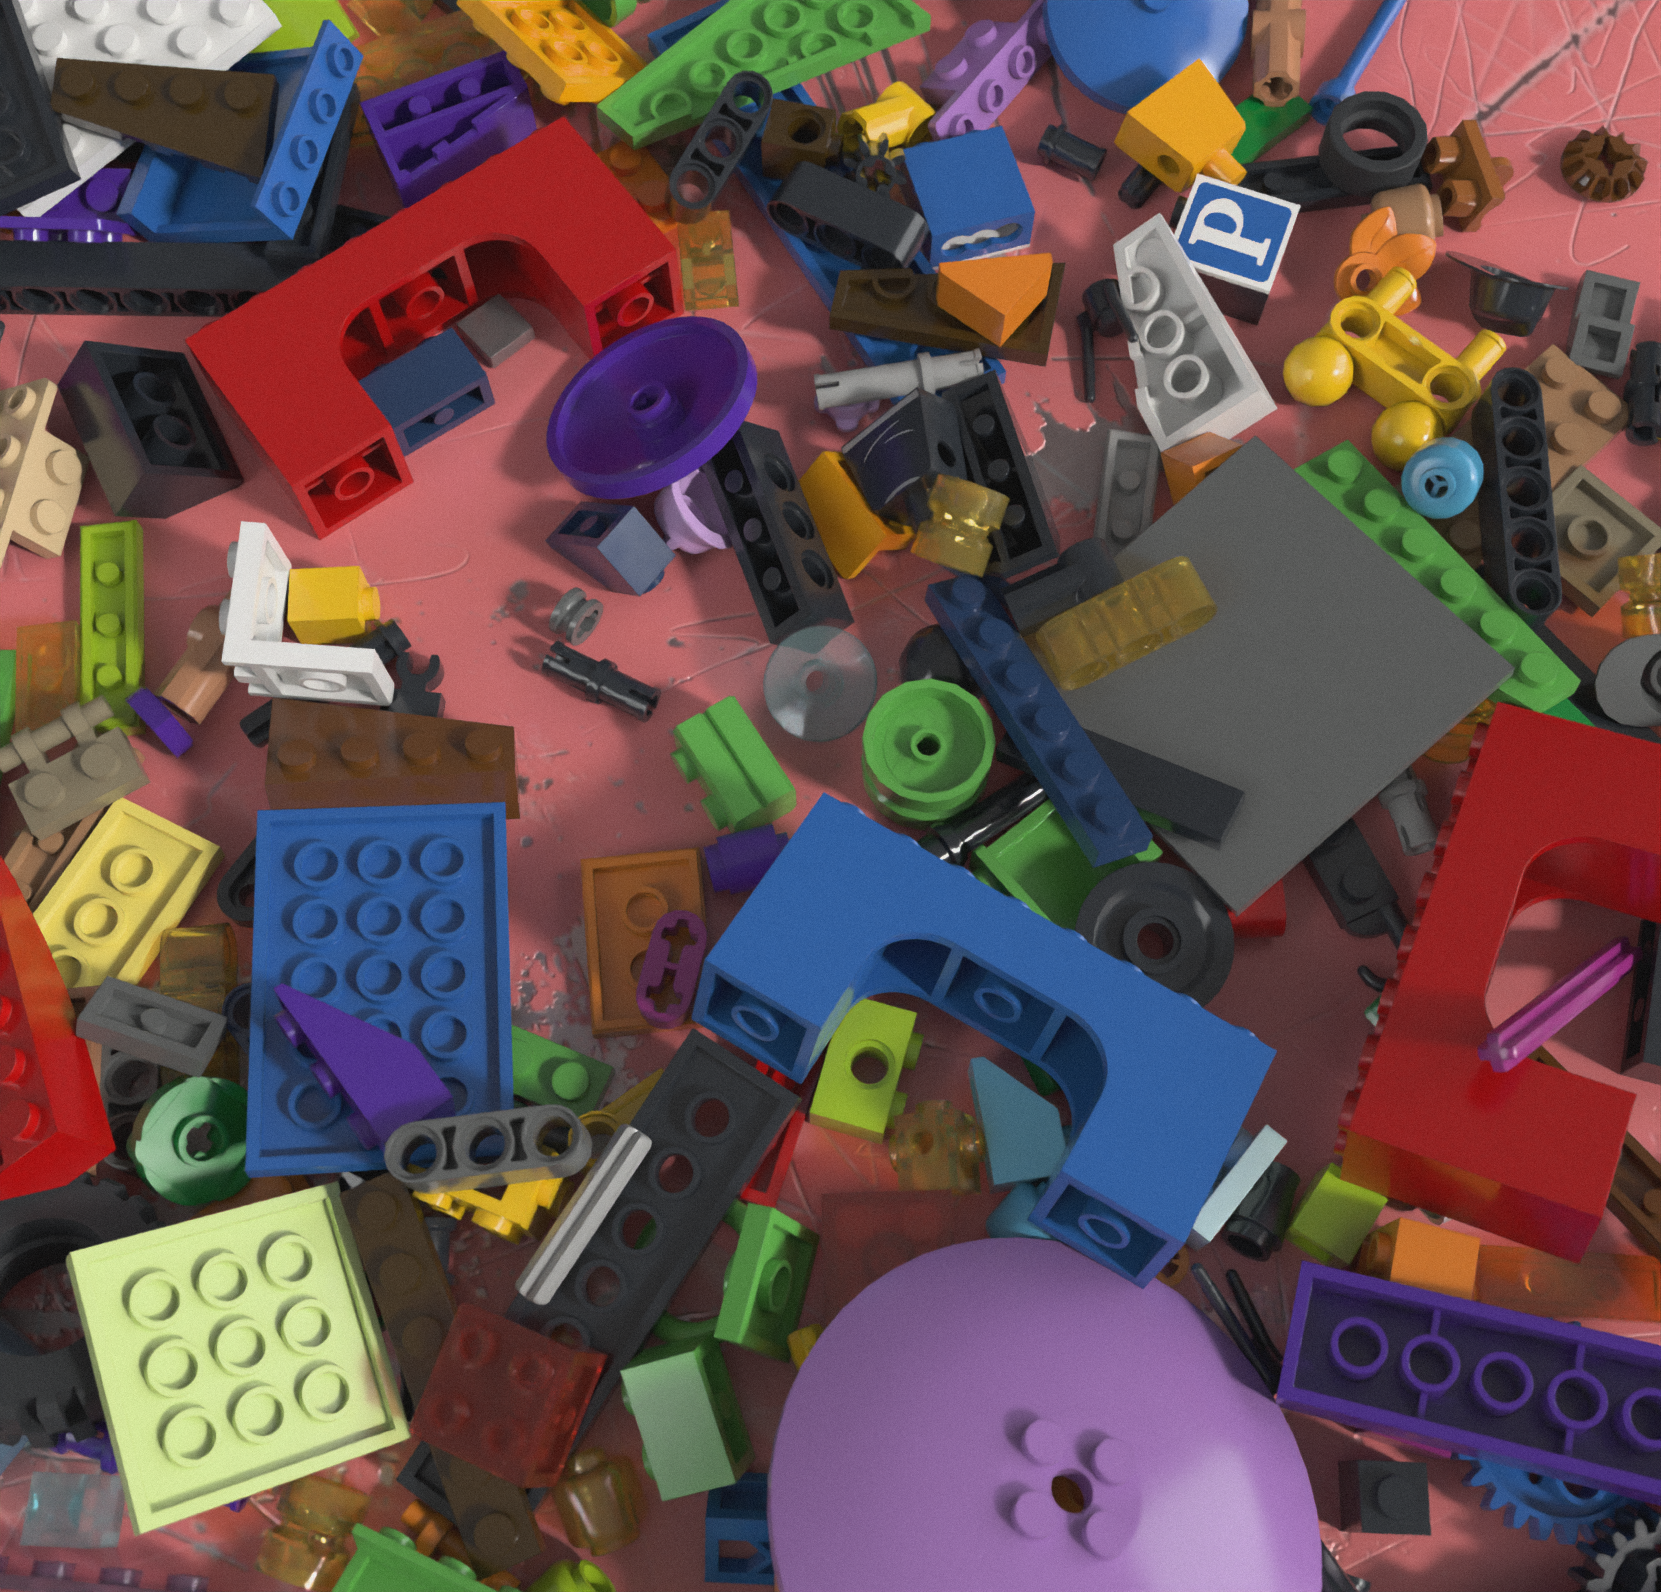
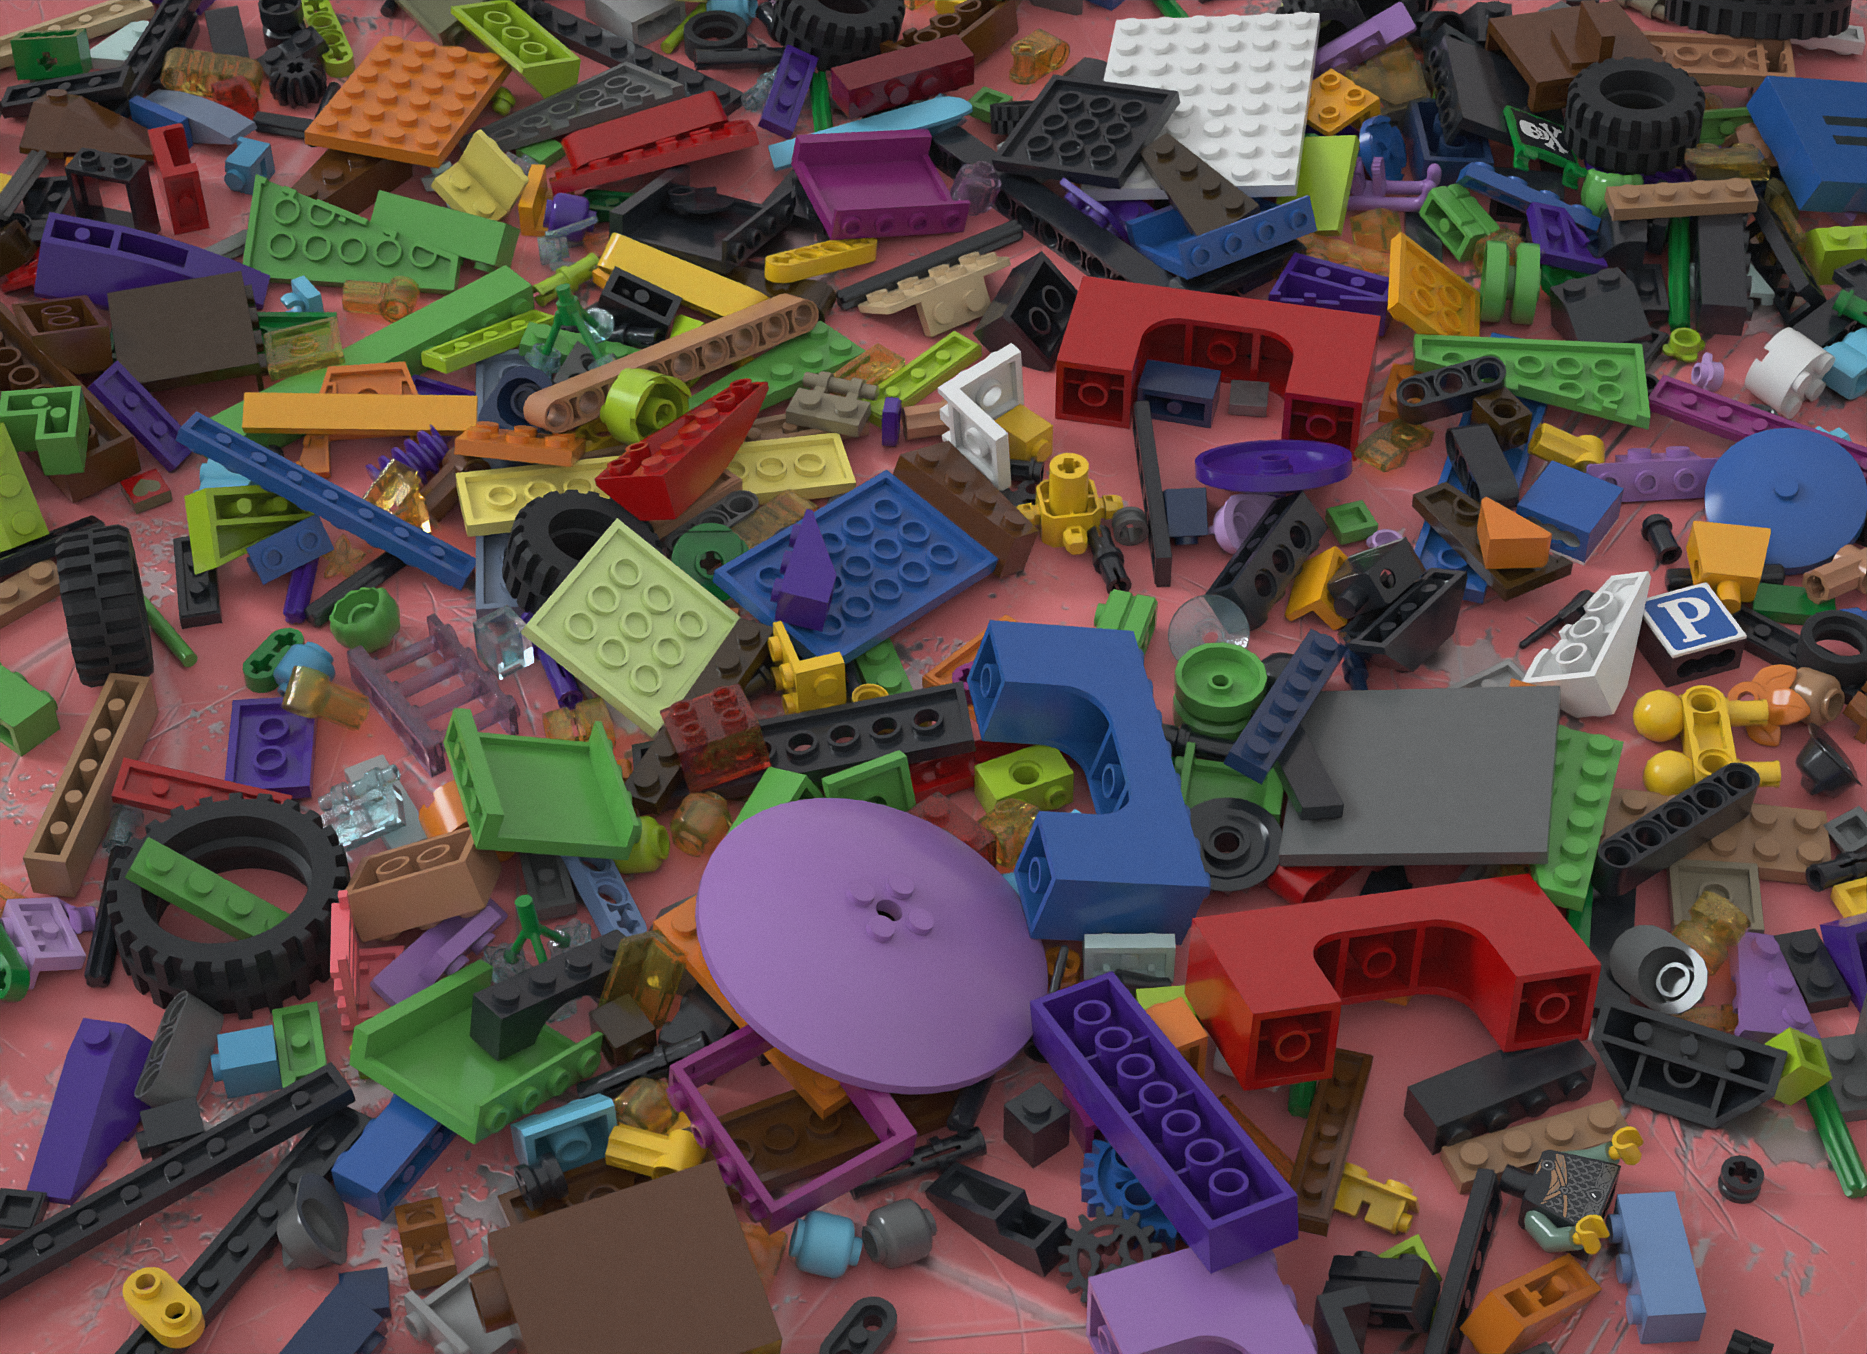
camera: 50 degrees right, 25 degrees down
dark grey plate [76,976,229,1078] -> none
dark grey beam [384,1104,593,1194] -> none
light grey axle [515,1124,652,1305] -> none
light grey pin [813,348,984,411] -> none
black gear [841,132,907,198] -> none
clear yellow wheel [910,474,1010,578] -> none
black piece [1001,537,1129,637] -> none
clear yellow beam [1035,556,1218,691] -> none
dark azure head [1401,437,1484,519] -> none
magenta axle [1477,936,1643,1073] -> none
none -> yellow piece [1016,453,1124,555]
none -> black tile [1132,401,1172,587]
none -> bright green plate [1325,500,1378,545]

